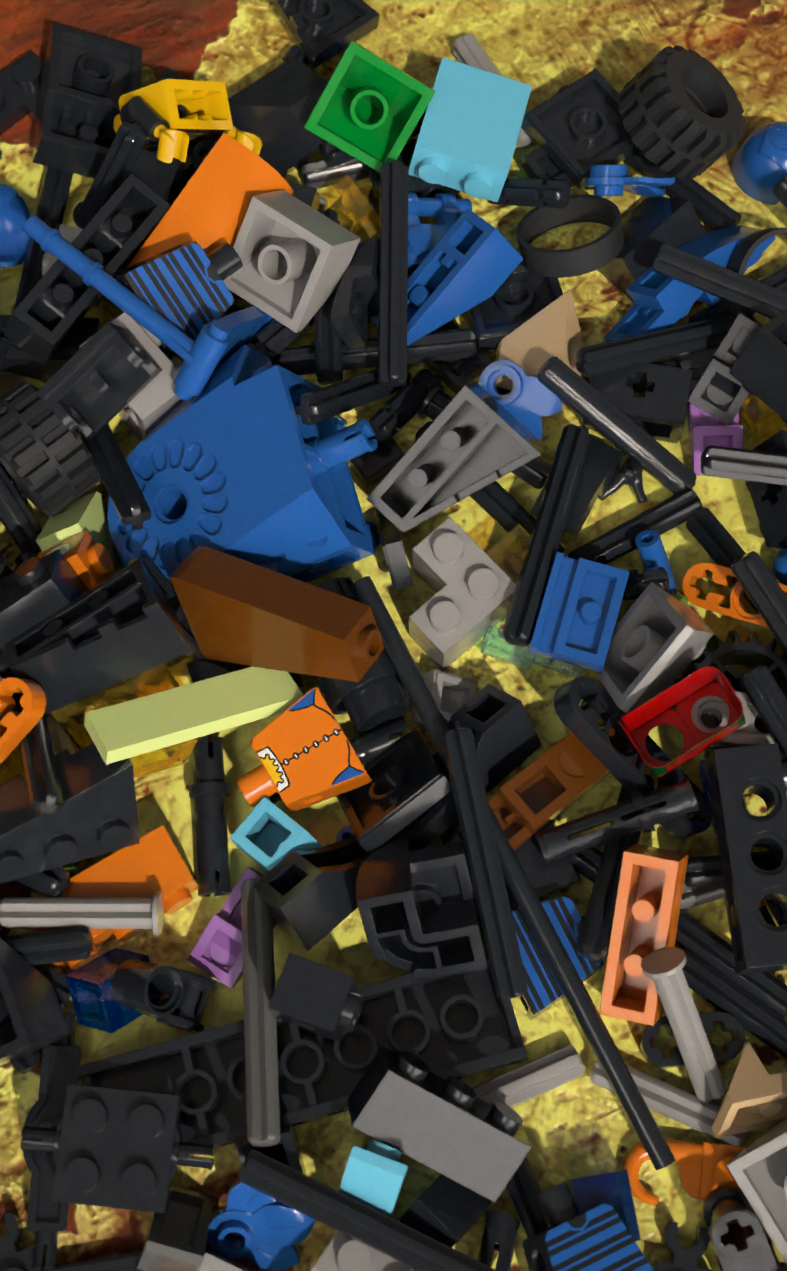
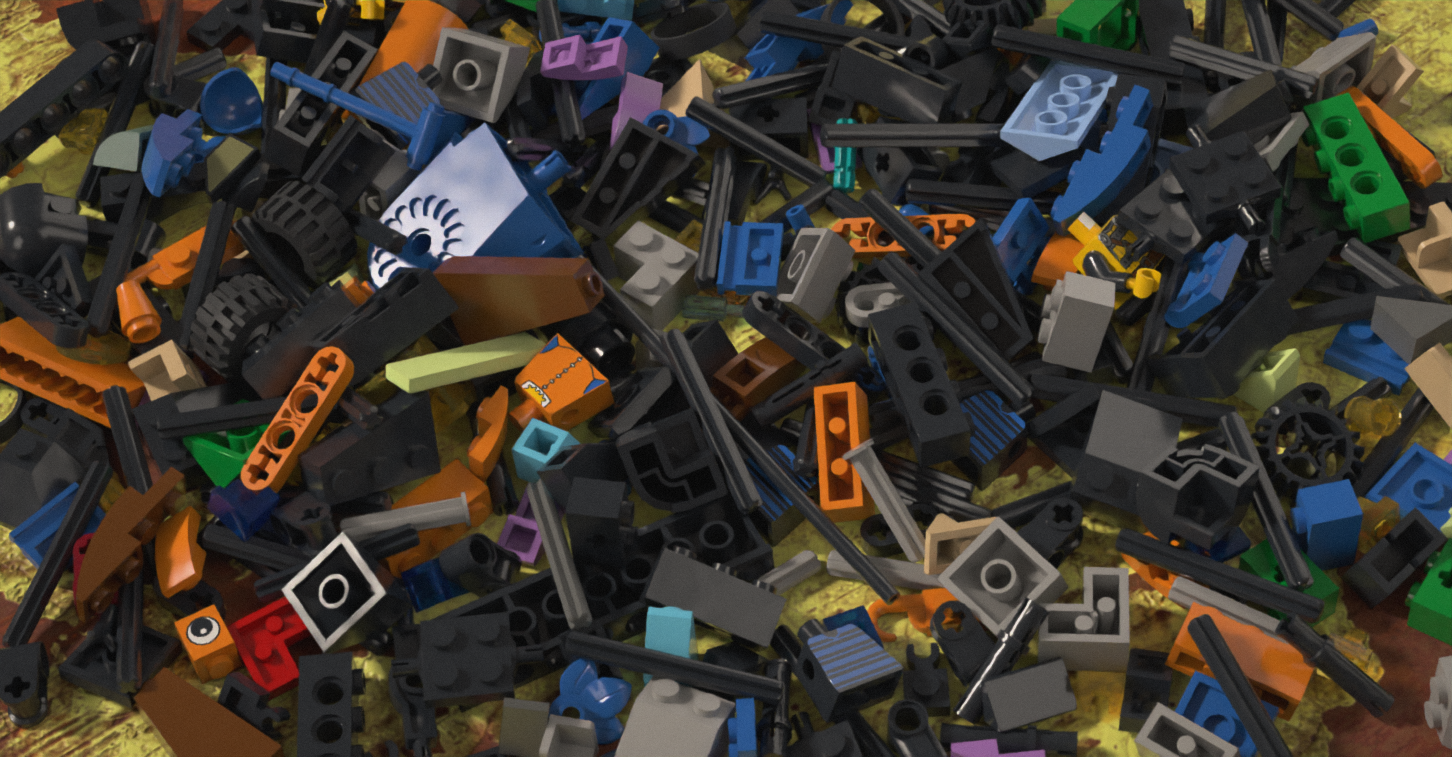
camera: 10 degrees left, 20 degrees down
red piece [619,666,746,778] -> none
none -> orange slope [467,386,509,483]
none -> medium lavender slope [540,35,628,80]
none -> medium lavender slope [609,72,663,150]
none -> teal axle [833,118,858,194]

